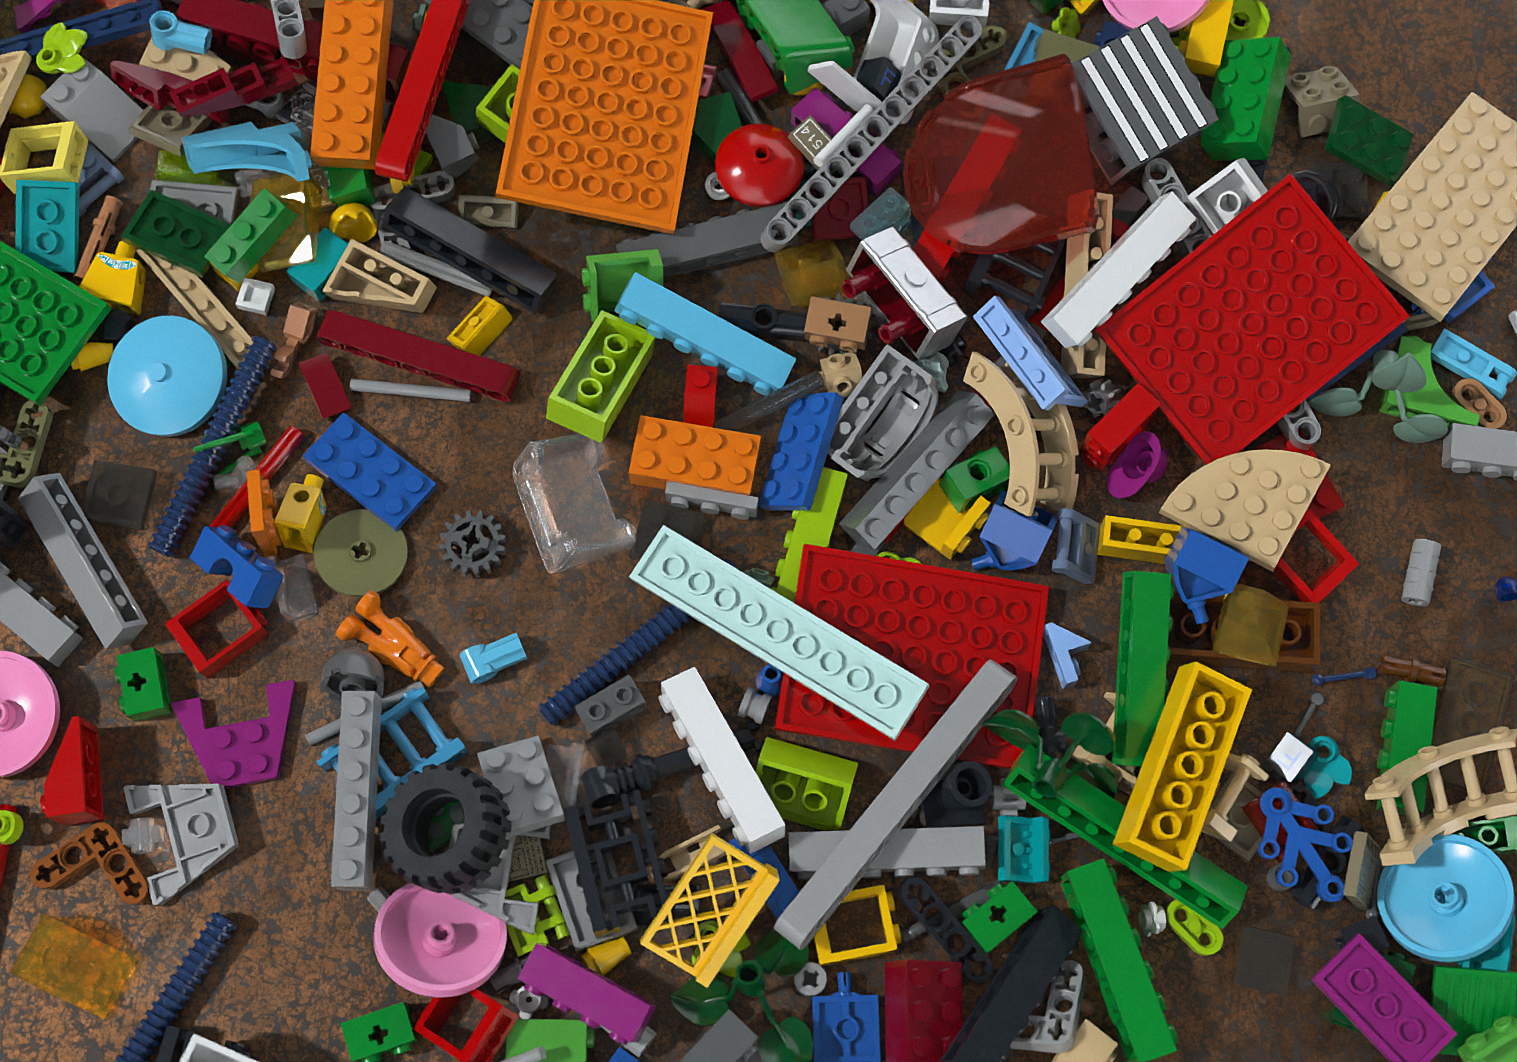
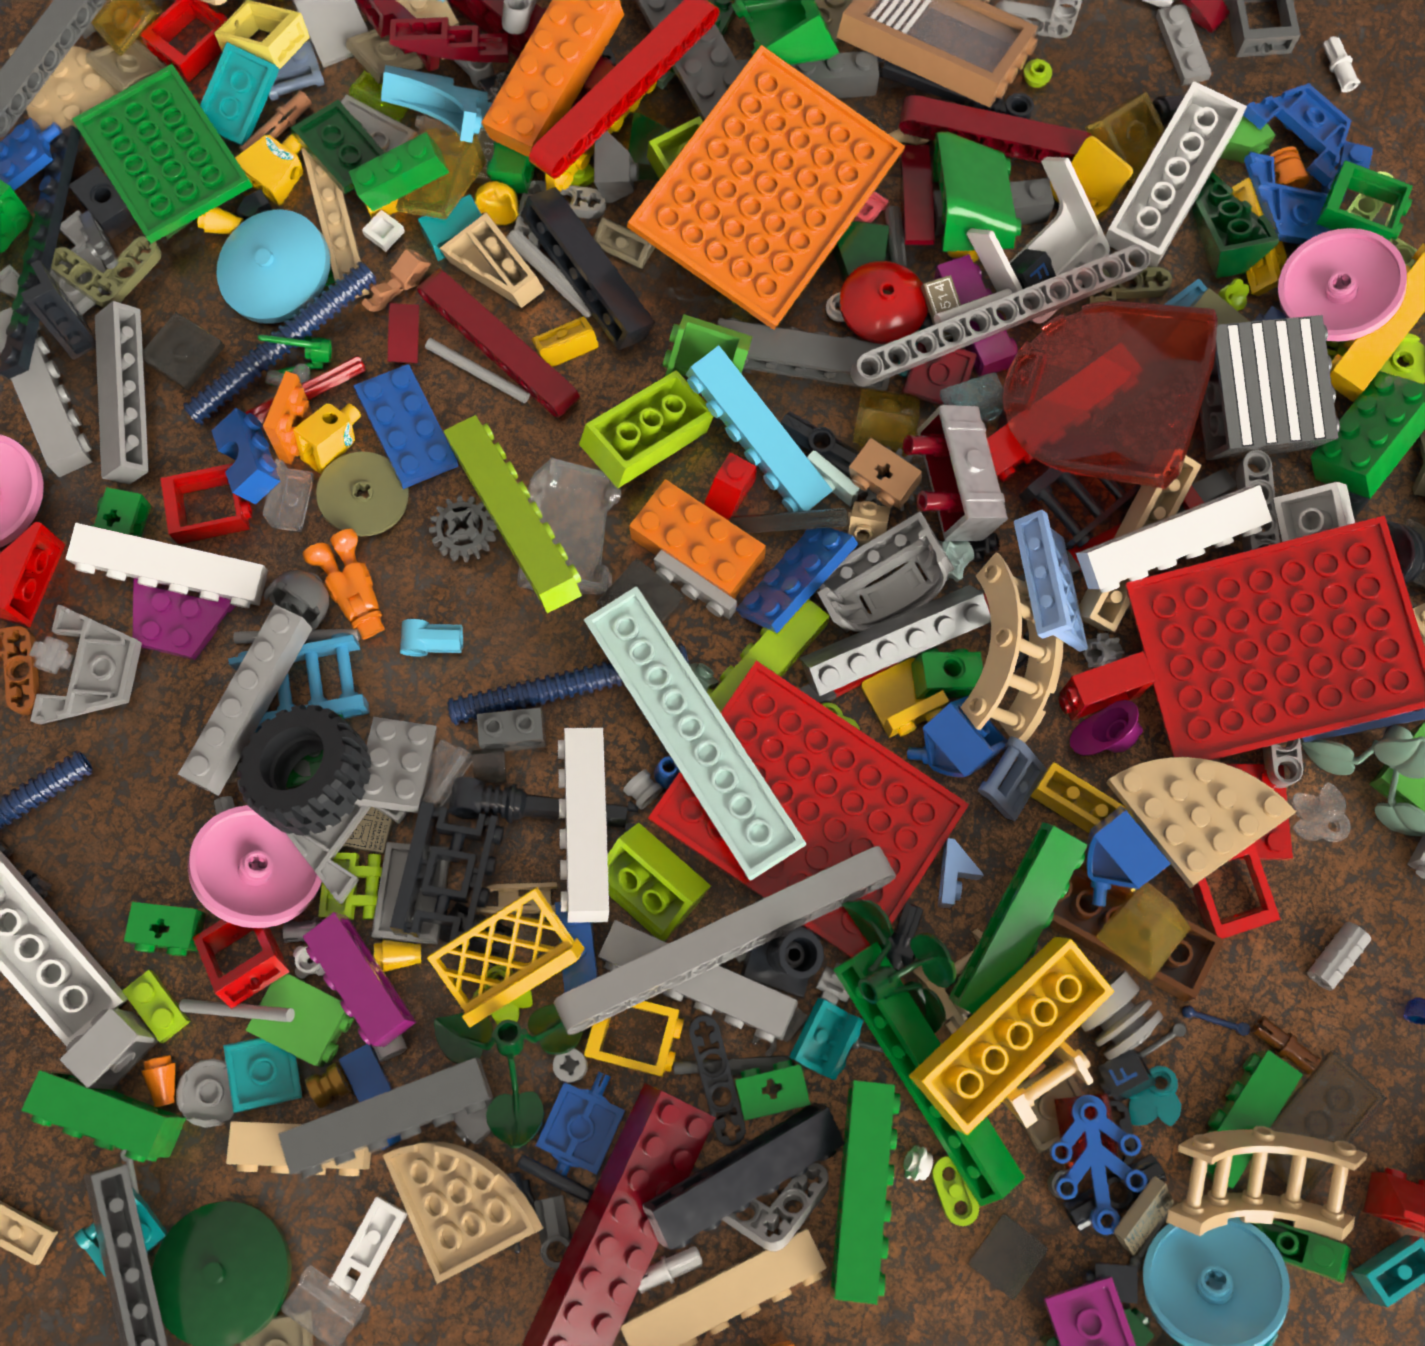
camera: 25 degrees right, 0 degrees up
none -> white brick [66,523,268,608]
none -> lime brick [444,415,582,613]
none -> light aqua plate [807,450,859,507]
none -> light grey wheel [1080,970,1164,1060]
none -> clear plate [1292,782,1351,842]

